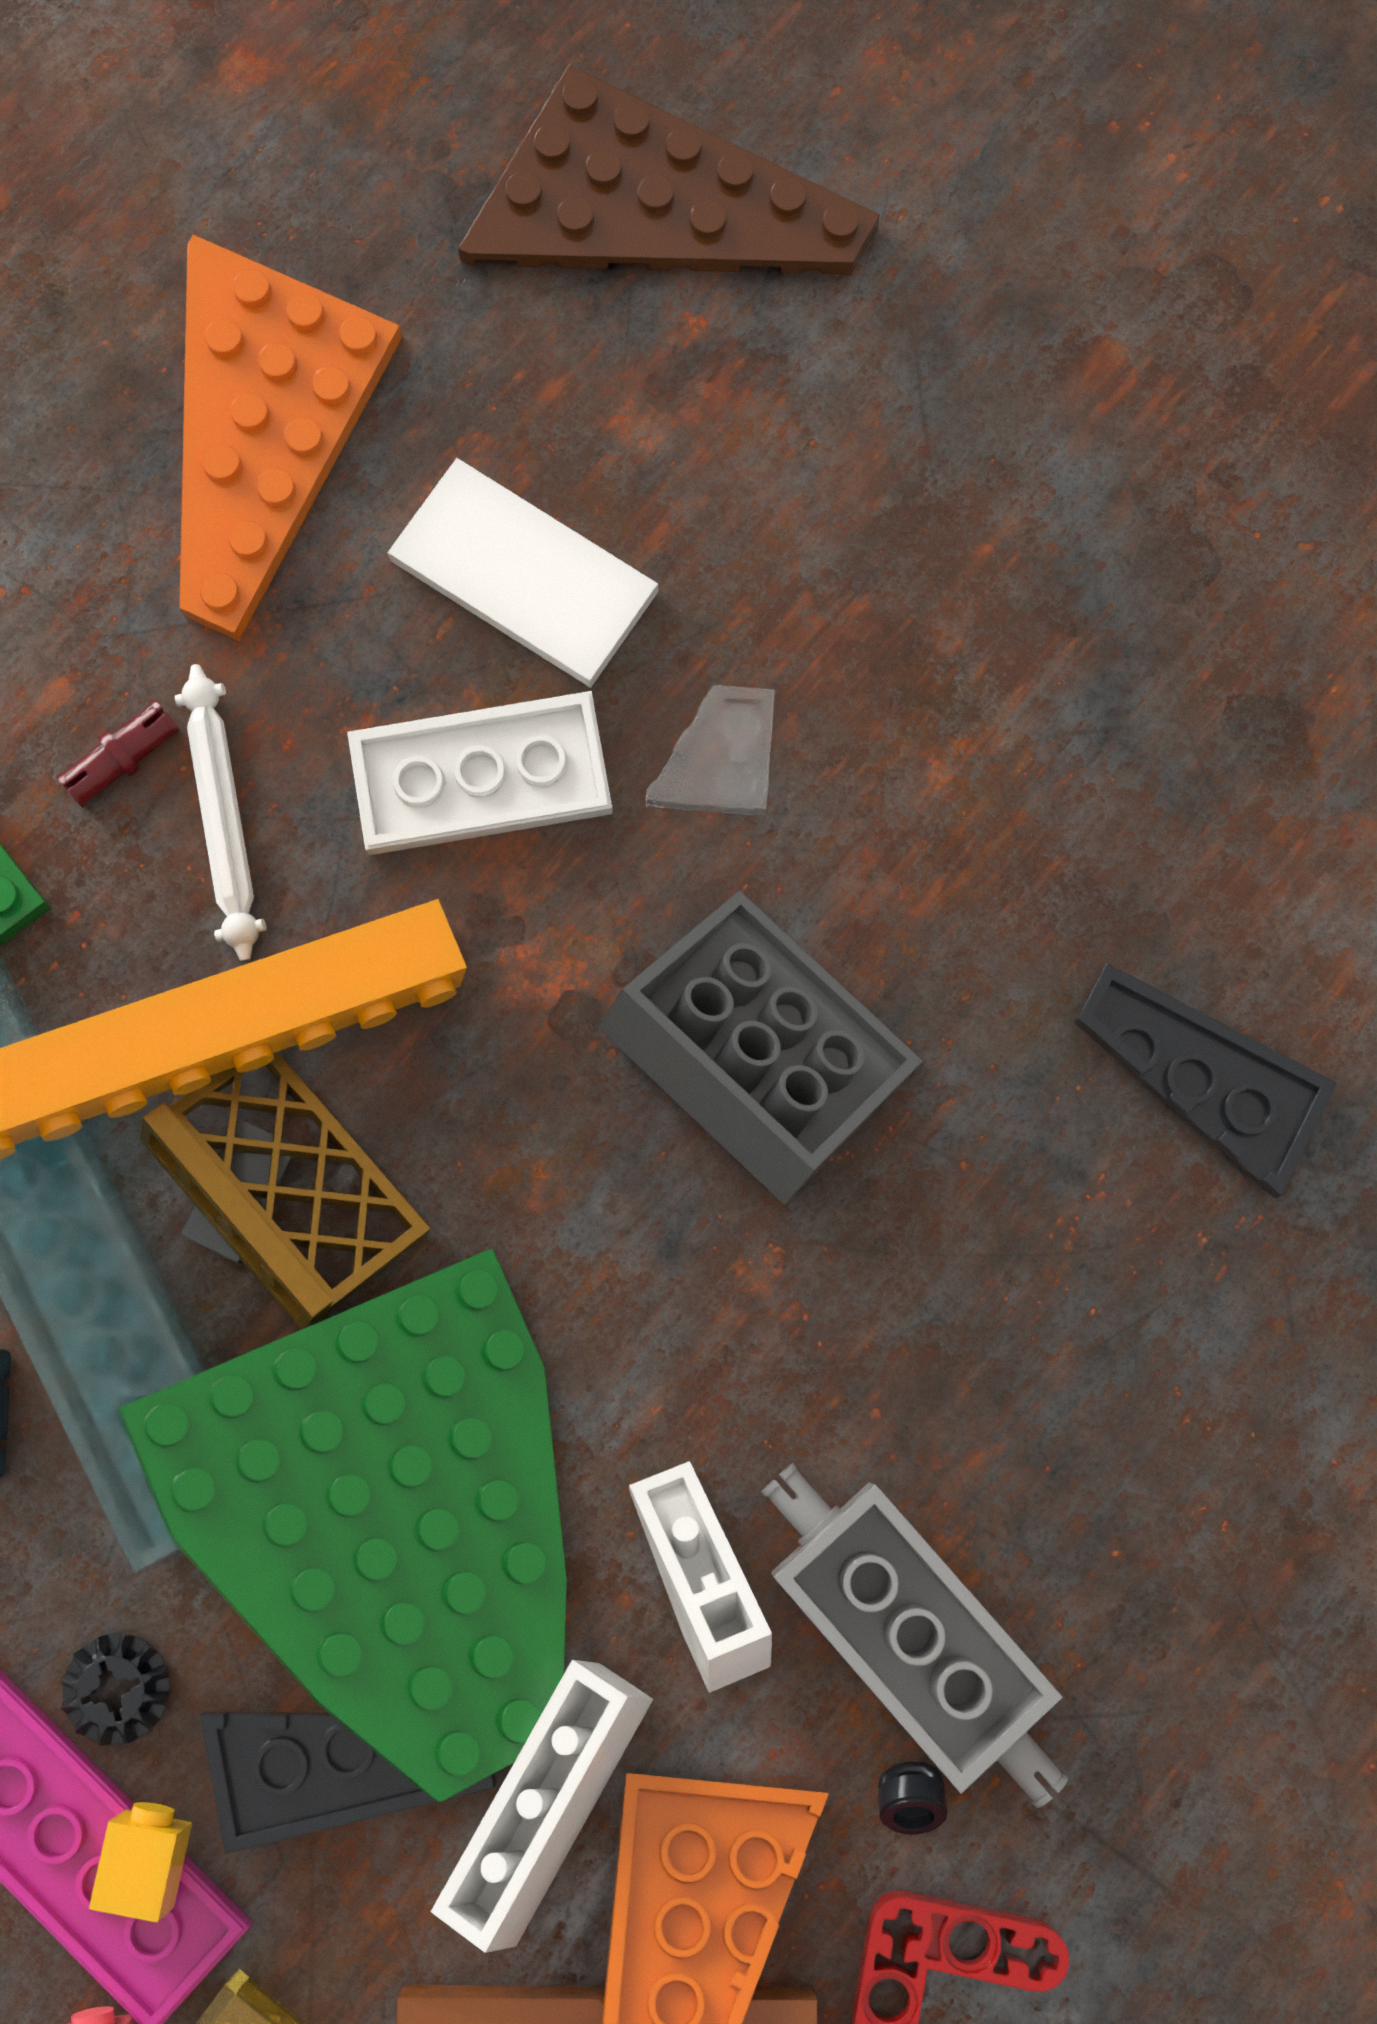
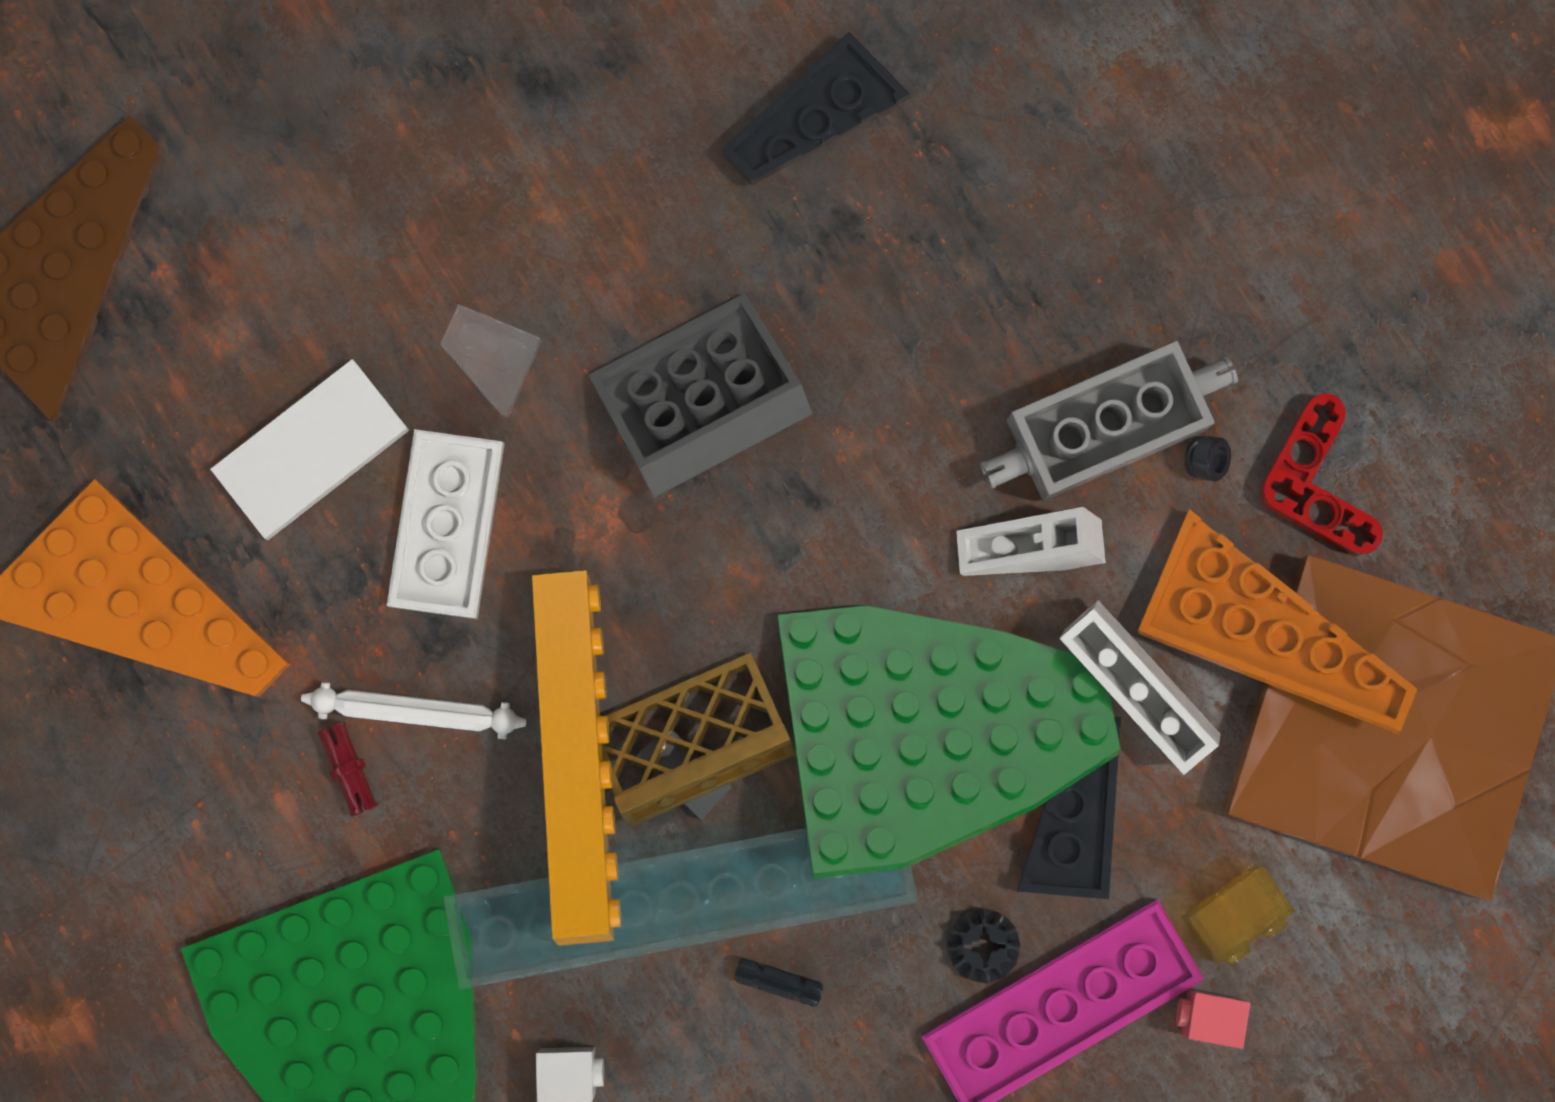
camera: 75 degrees left, 5 degrees up
yellow brick [89,1802,192,1923] -> none

